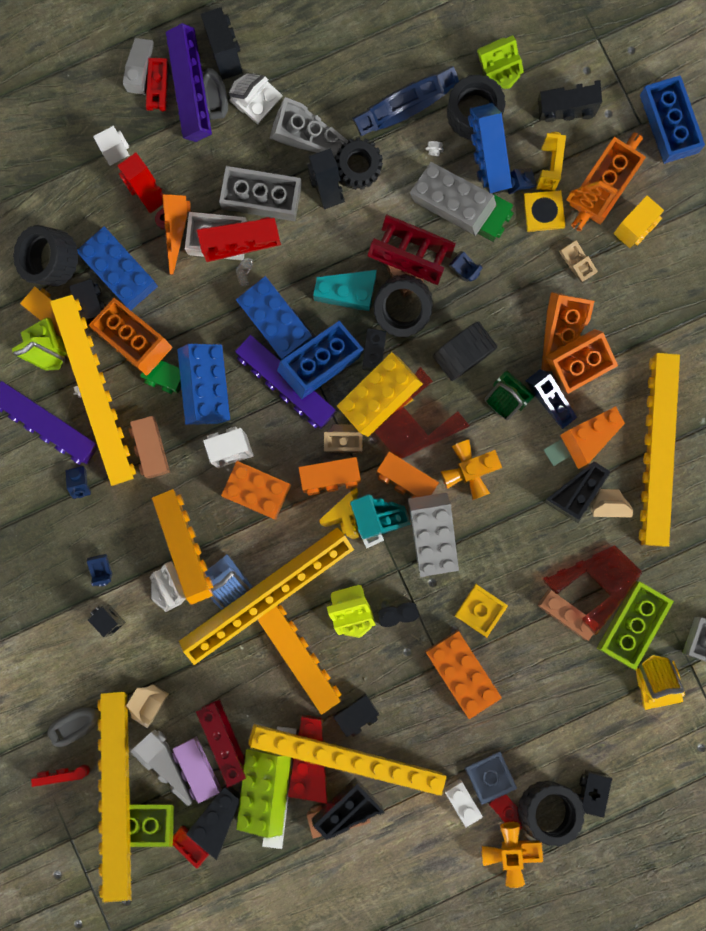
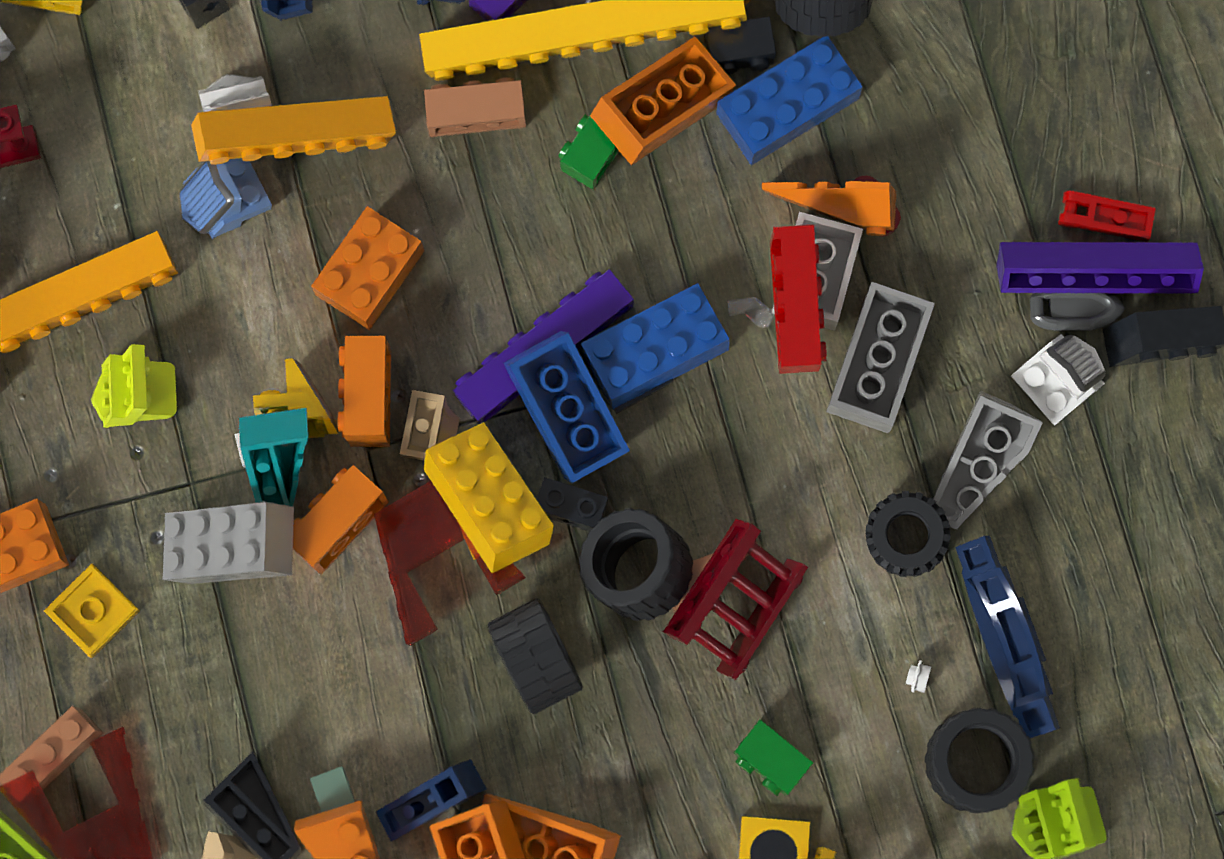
camera: 95 degrees right, 5 degrees down
white brick [93,126,130,165] -> none
red wedge [117,152,164,214] -> none
light grey slope [123,38,154,95] -> none
tan slope [126,684,169,728] -> none
blue brick [177,344,230,425] -> none
yellow brick [179,527,354,665] -> none
white brick [203,426,254,468] -> none
black wedge [307,148,345,210] -> none
teal wedge [313,270,377,311] -> none
black brick [378,602,419,627] -> none
light grey brick [410,162,496,236] -> none
light orange brick [440,440,502,500] -> none
dark blue bracket [449,251,483,282] -> none
blue brick [468,103,512,193] -> none
dark green piece [485,370,535,420] -> none
dark blue bracket [507,168,537,194] -> none

